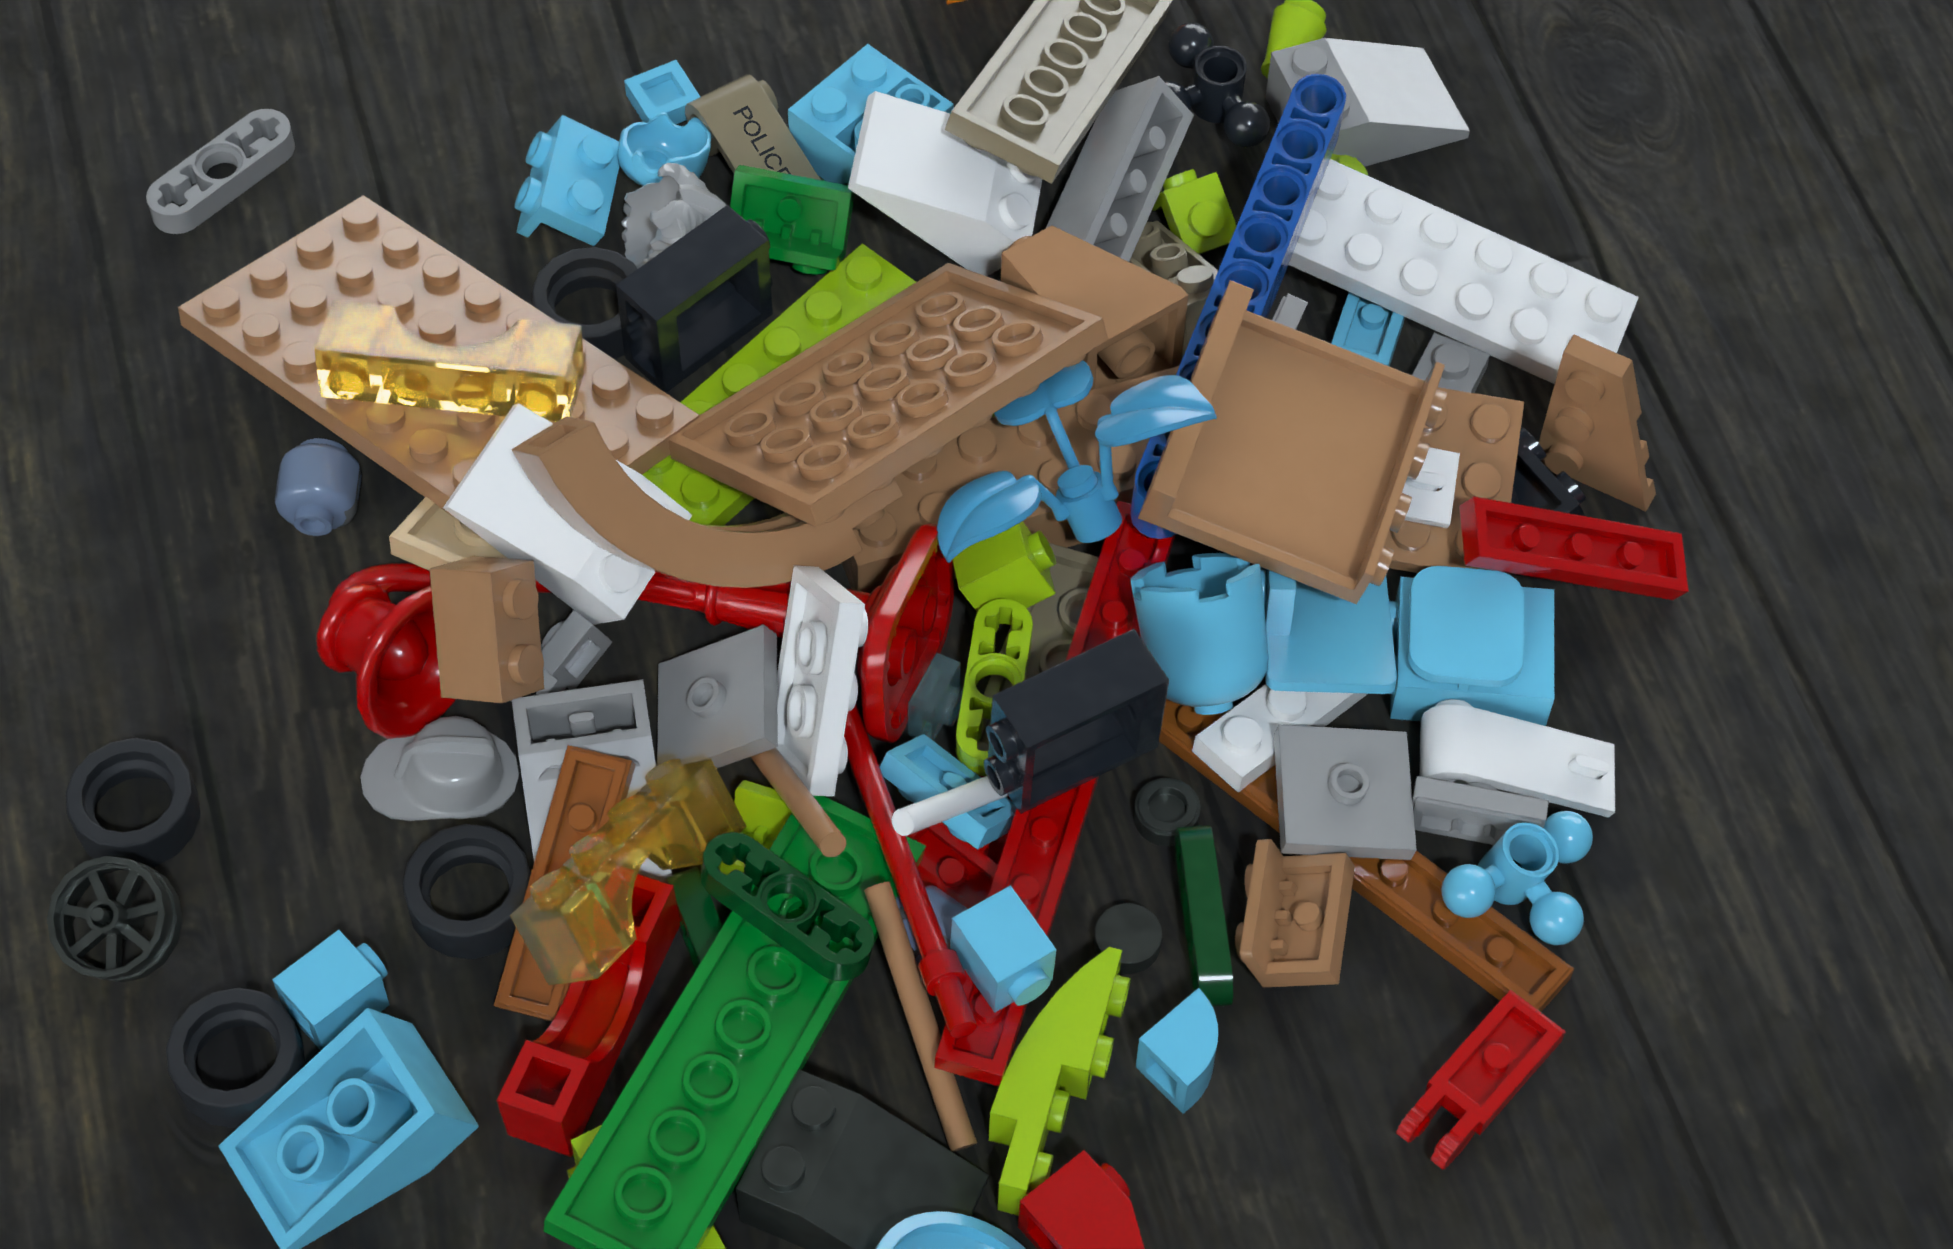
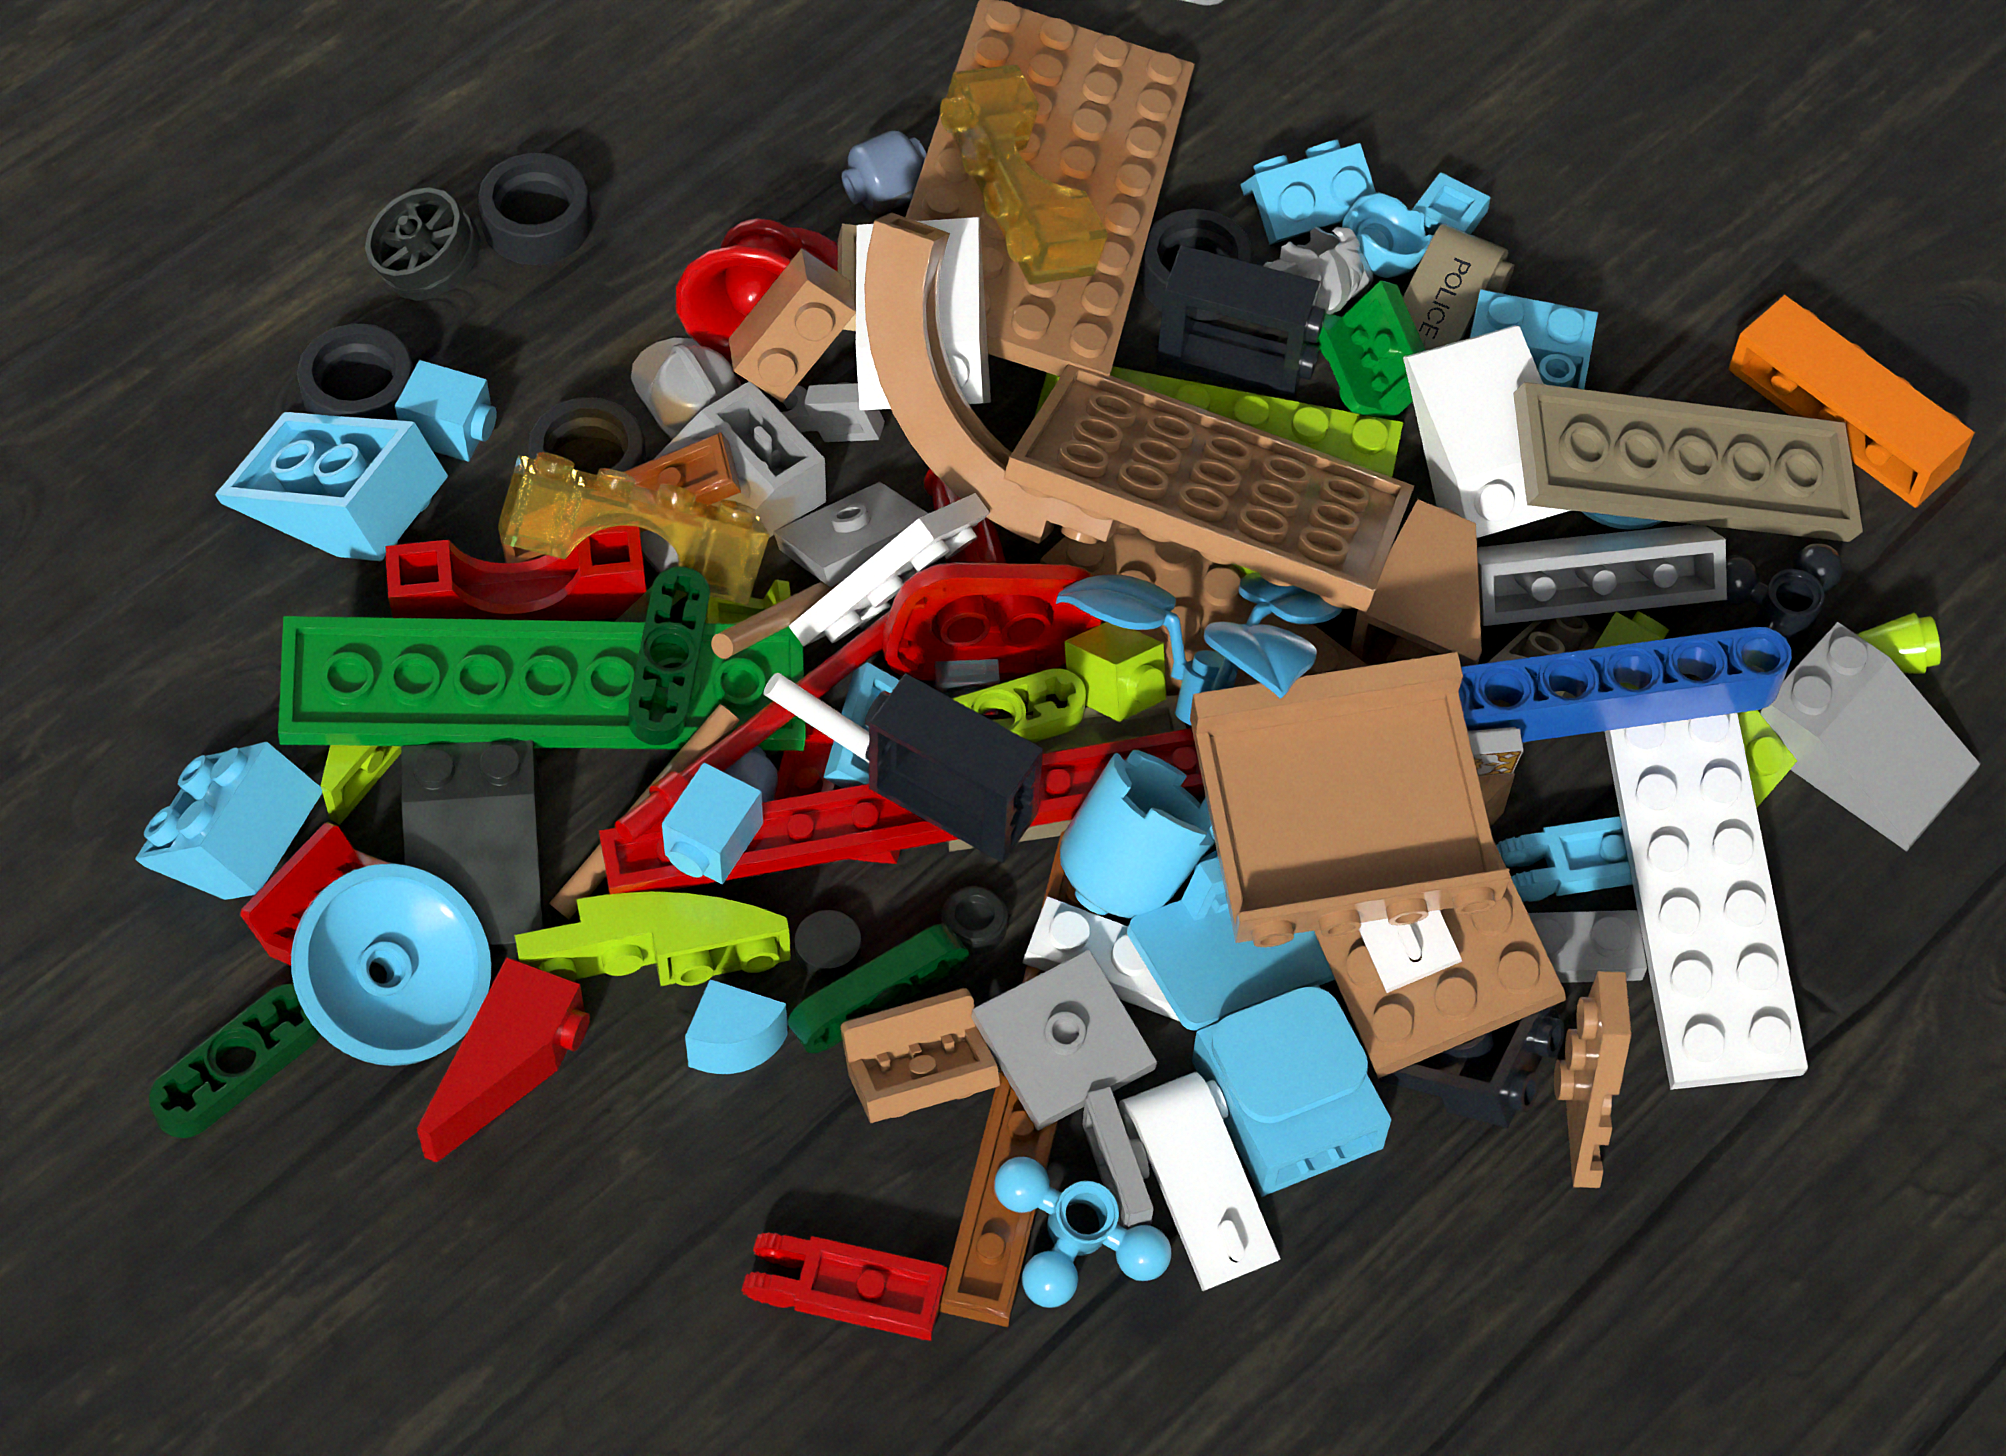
camera: 60 degrees right, 0 degrees up
red plate [1459,496,1689,600] -> none

